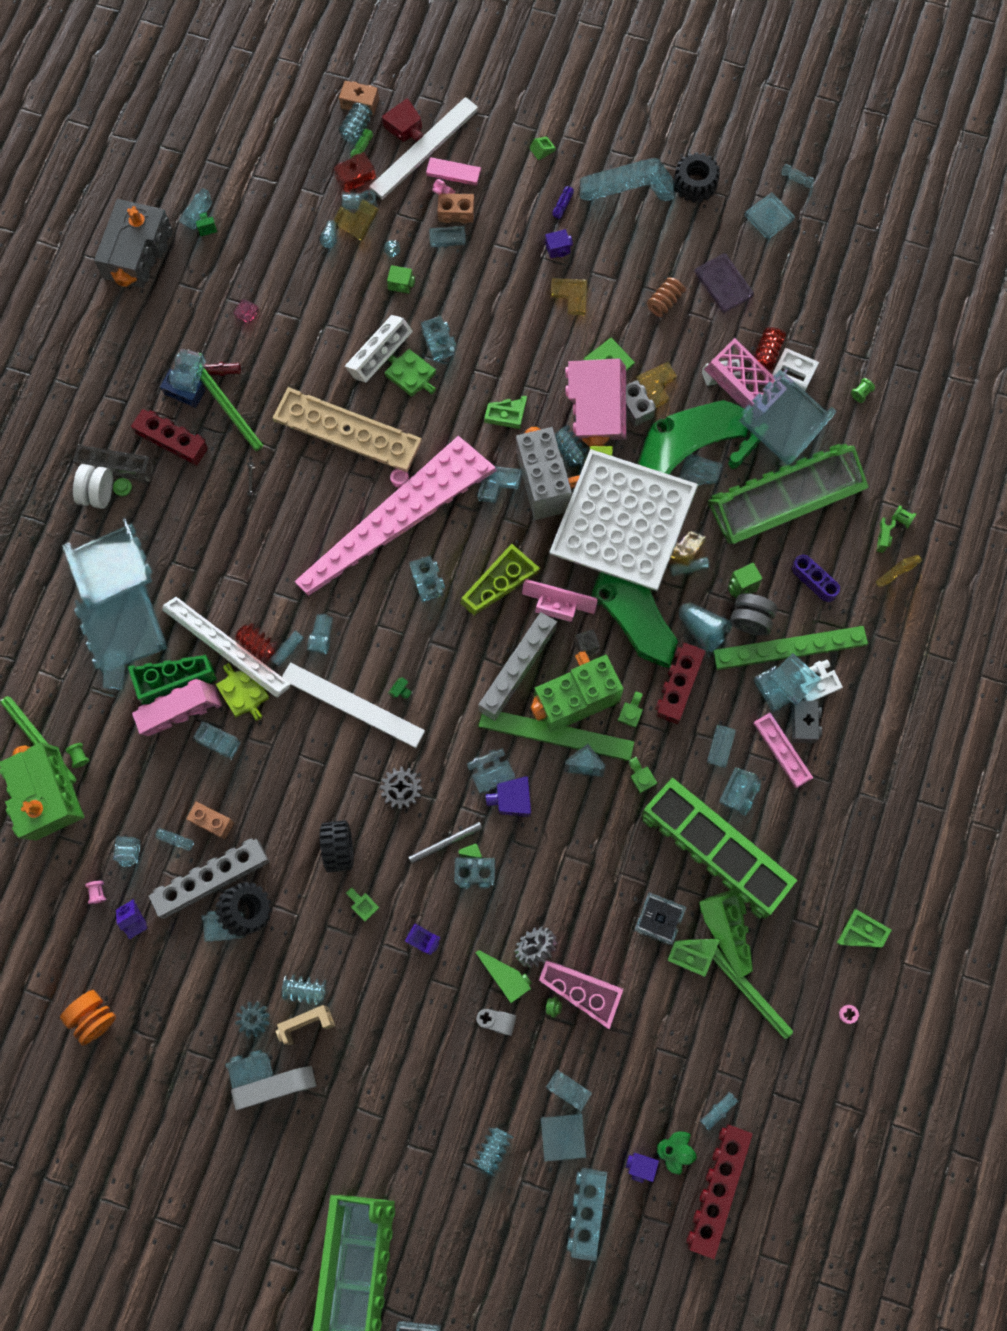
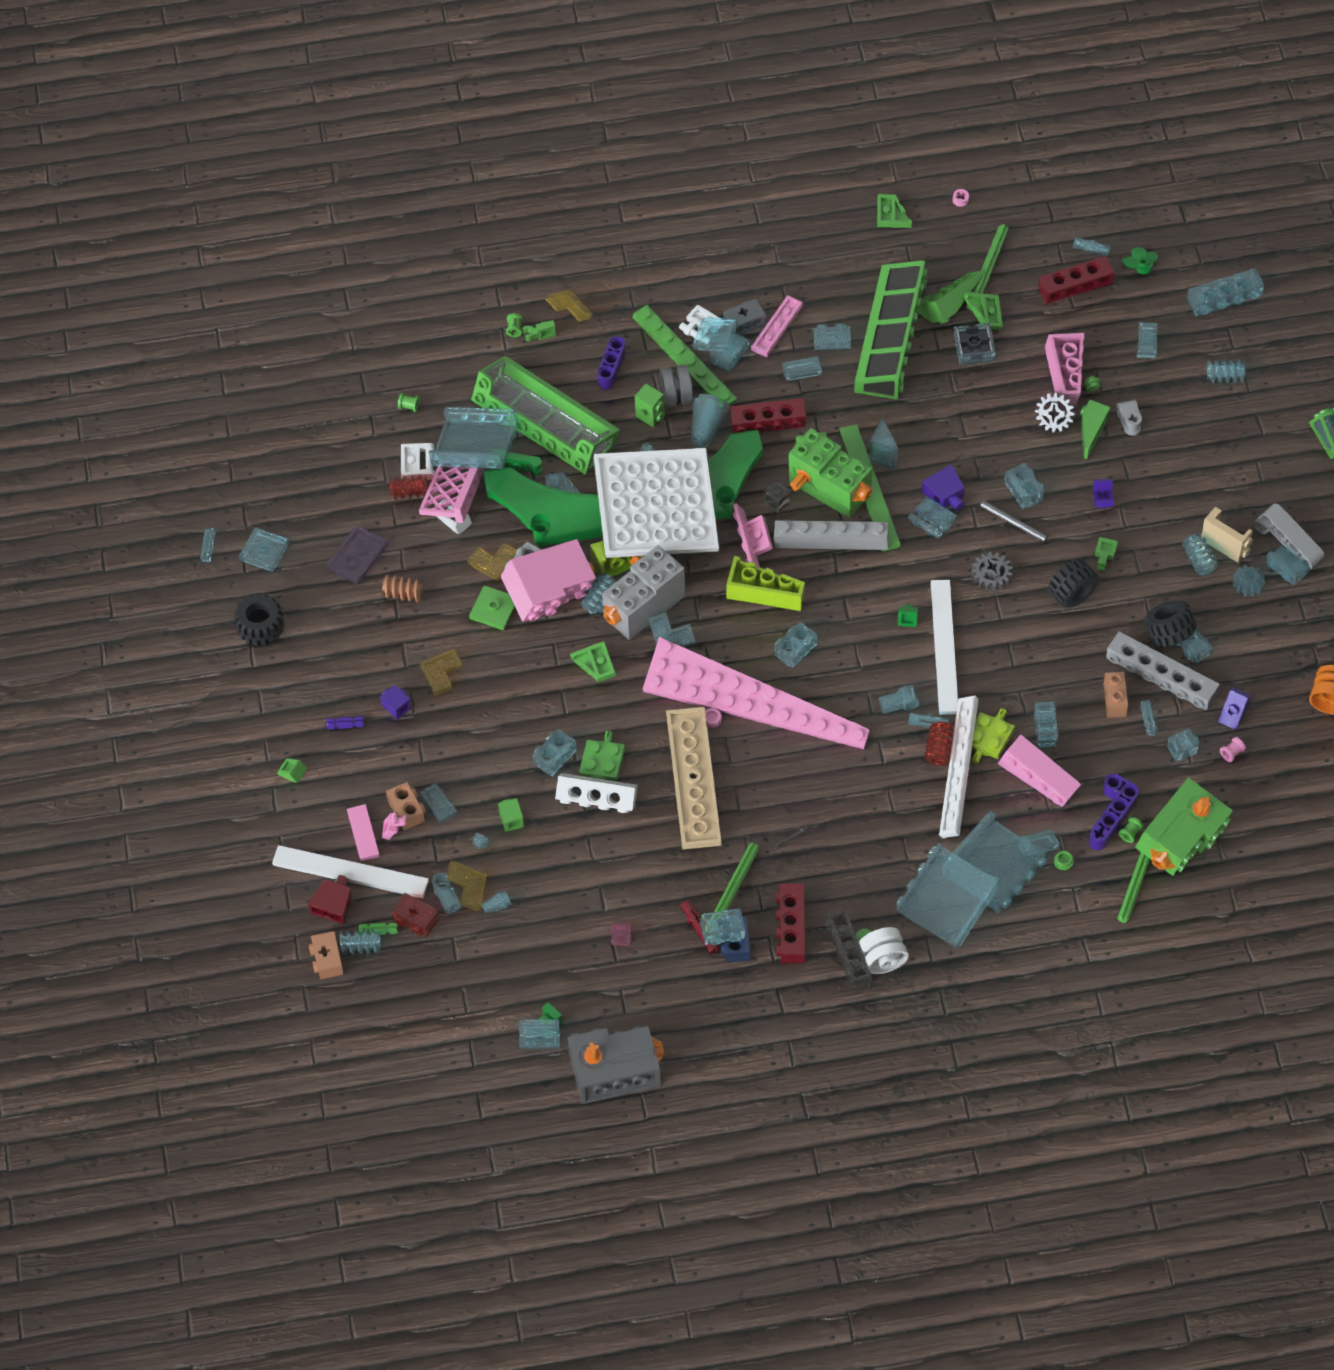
camera: 120 degrees left, 15 degrees down
green wedge [128,655,217,705] -> none
bright green slope [458,844,482,860] -> none
clear light blue plate [541,1114,586,1161] -> none
clear light blue beam [580,158,674,201] -> none
dark purple brick [625,1152,659,1183] -> none
bright green plate [628,757,657,794] -> none
dark red brick [686,1124,753,1260] -> none
none -> dark red brick [1038,256,1114,304]
none -> bright green plate [1054,851,1074,870]
none -> dark purple beam [1089,774,1139,850]

